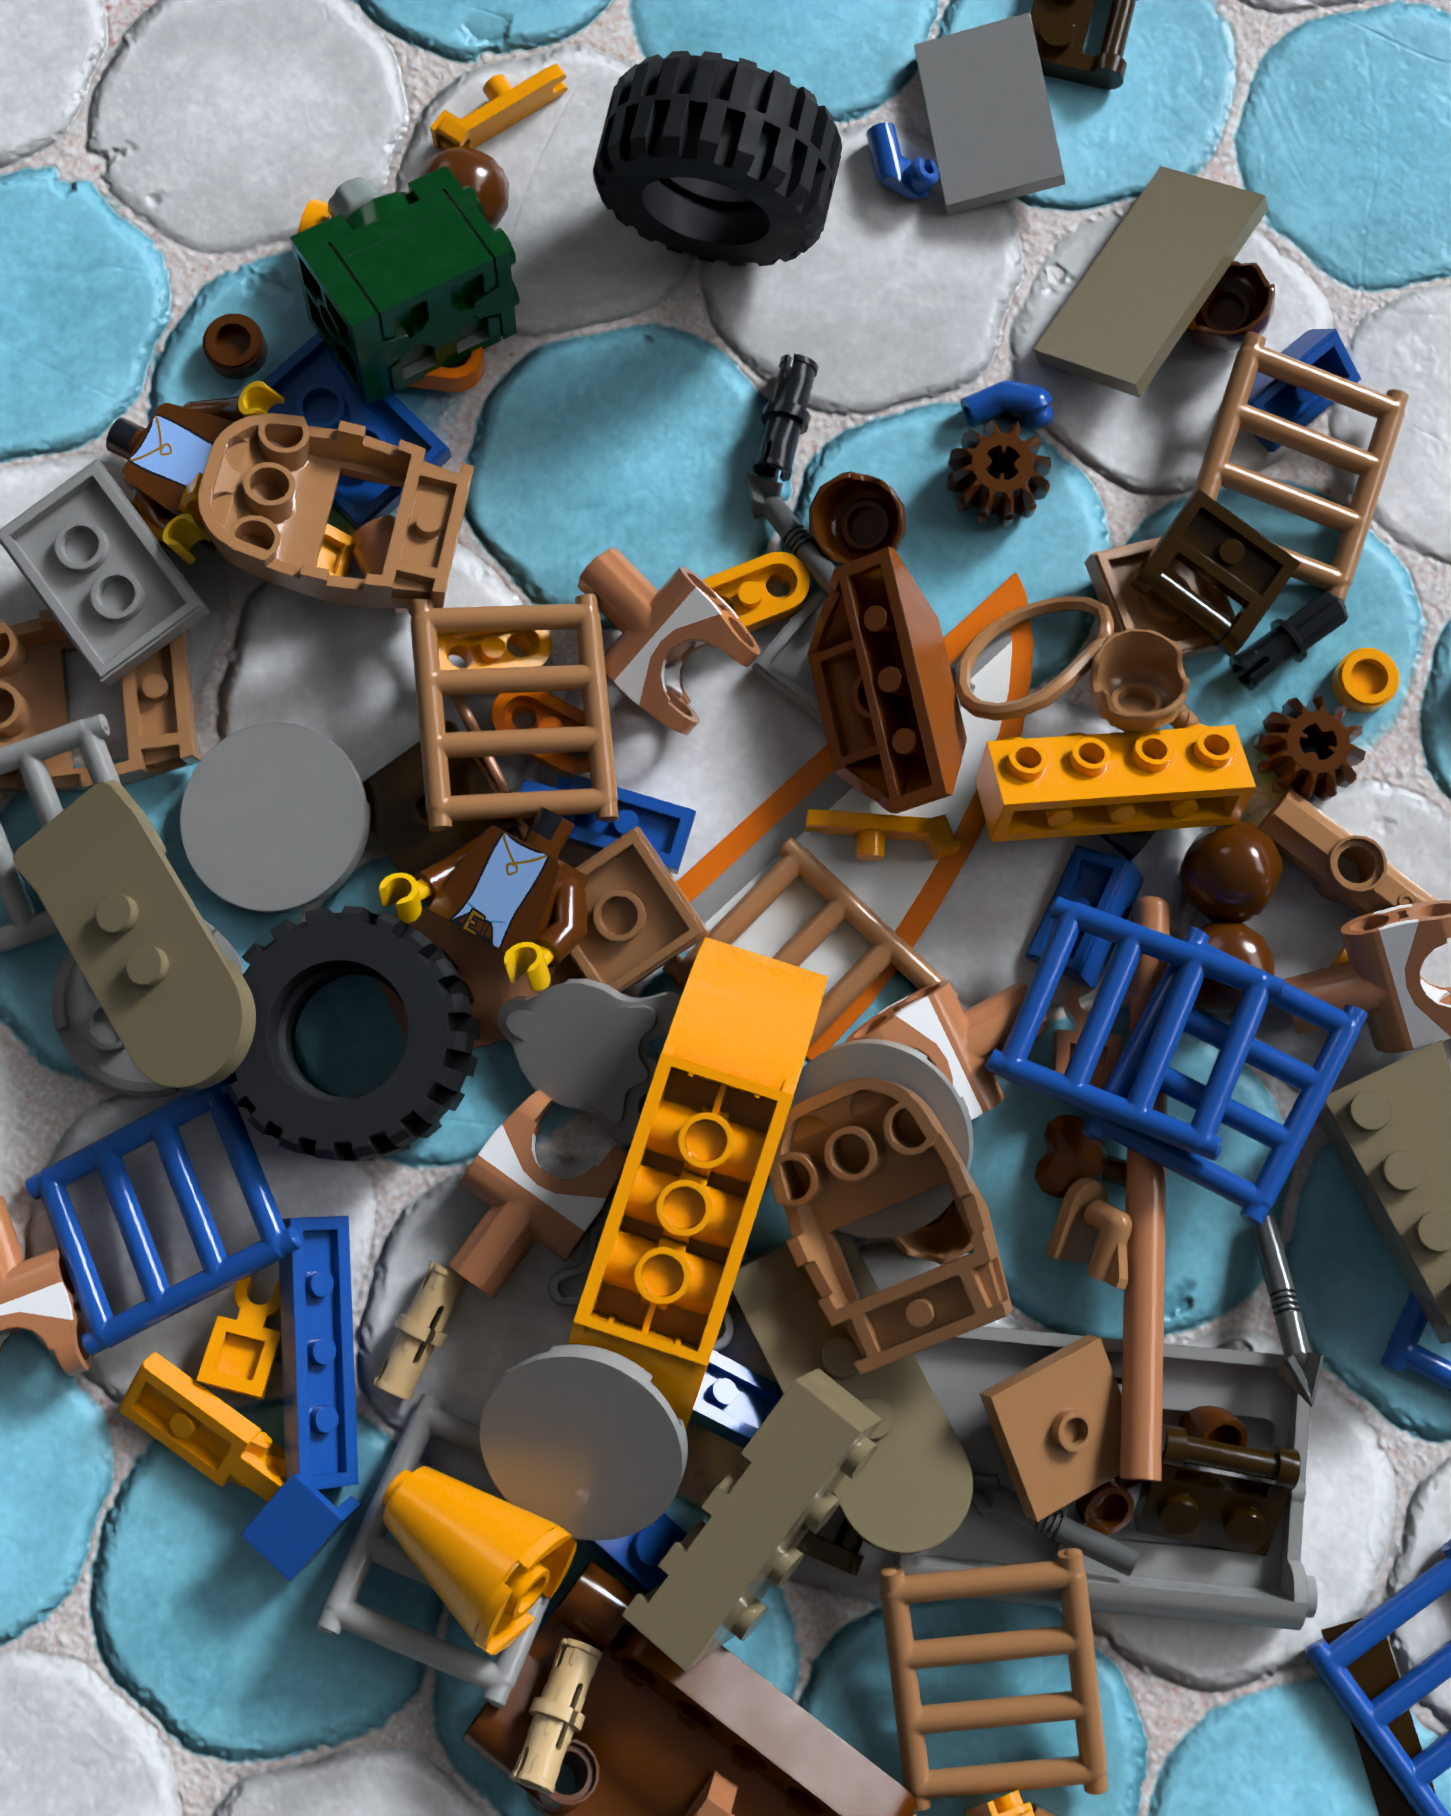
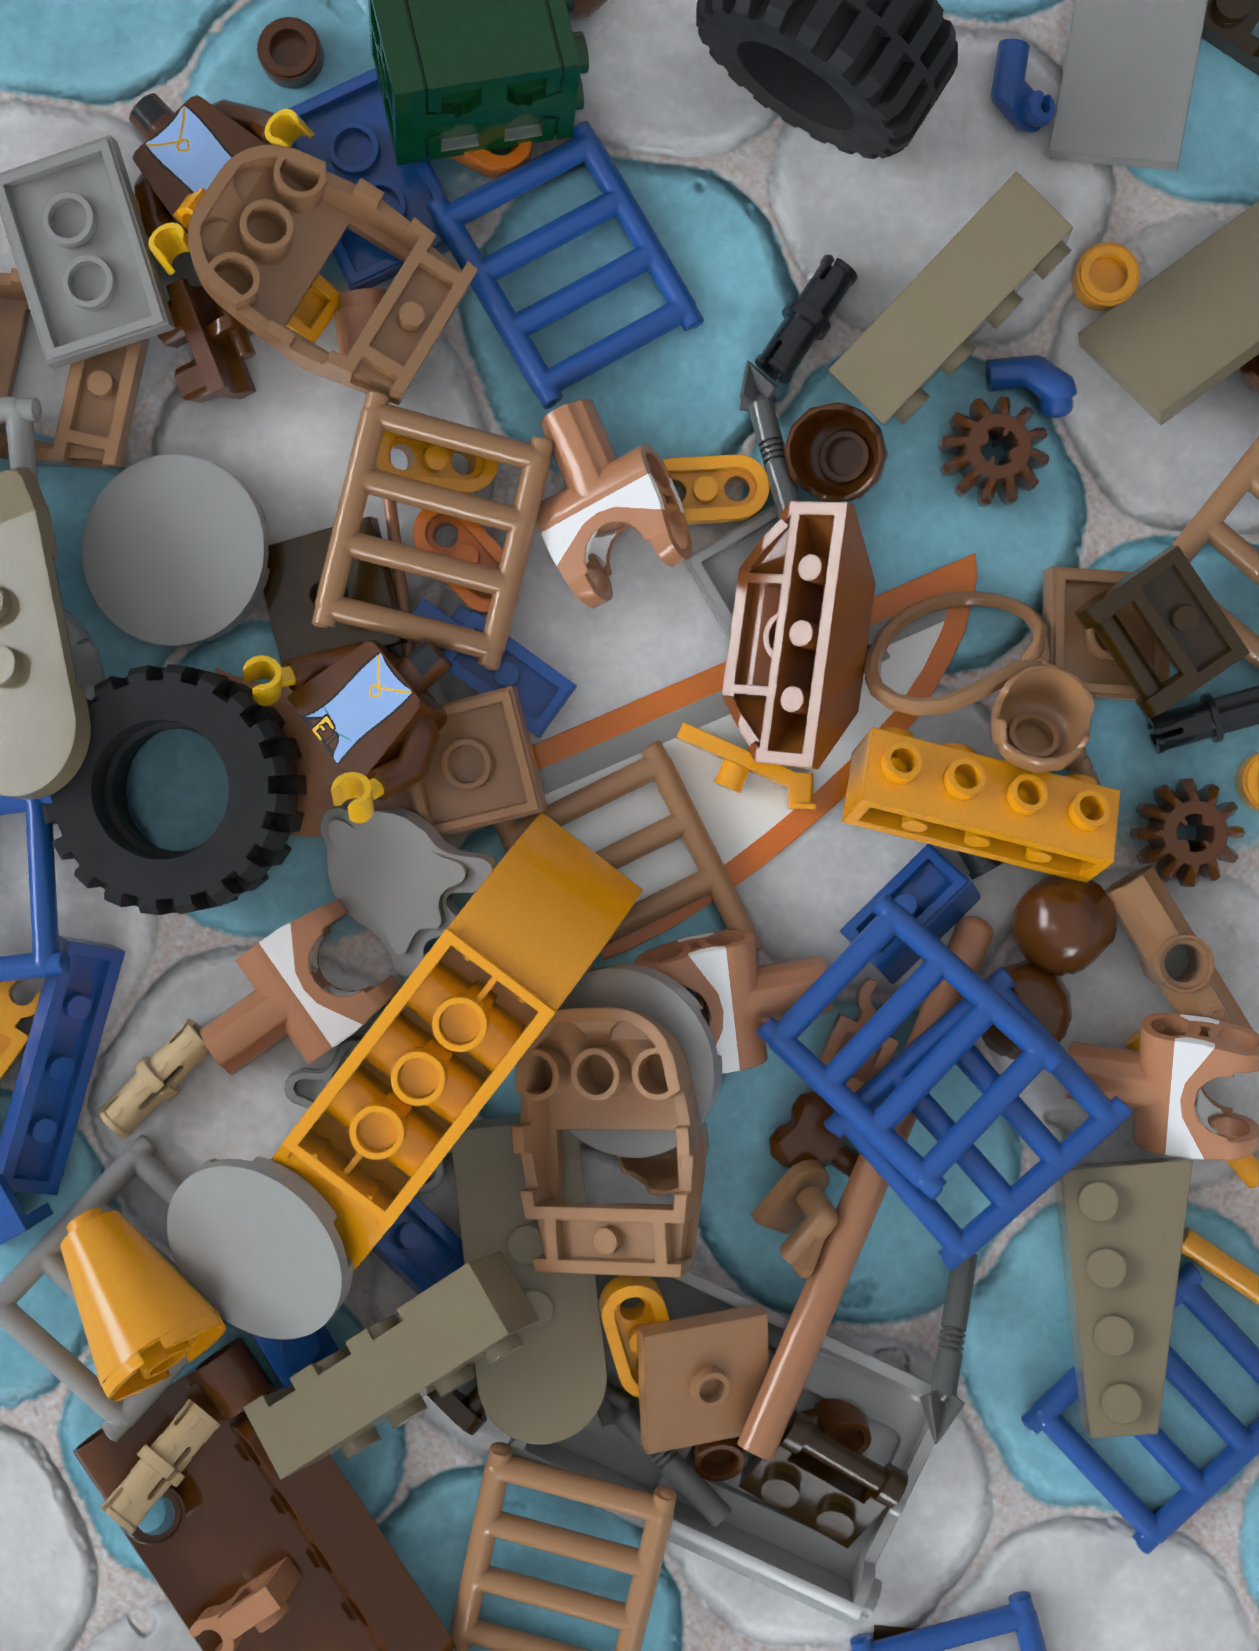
camera: 25 degrees right, 10 degrees up
none -> reddish brown hips [158,278,257,402]
none -> blue bar [426,121,704,409]
none -> light orange plate [599,1275,670,1398]
none -> dark tan wedge [828,171,1073,426]
none -> light orange tile [1072,242,1140,311]

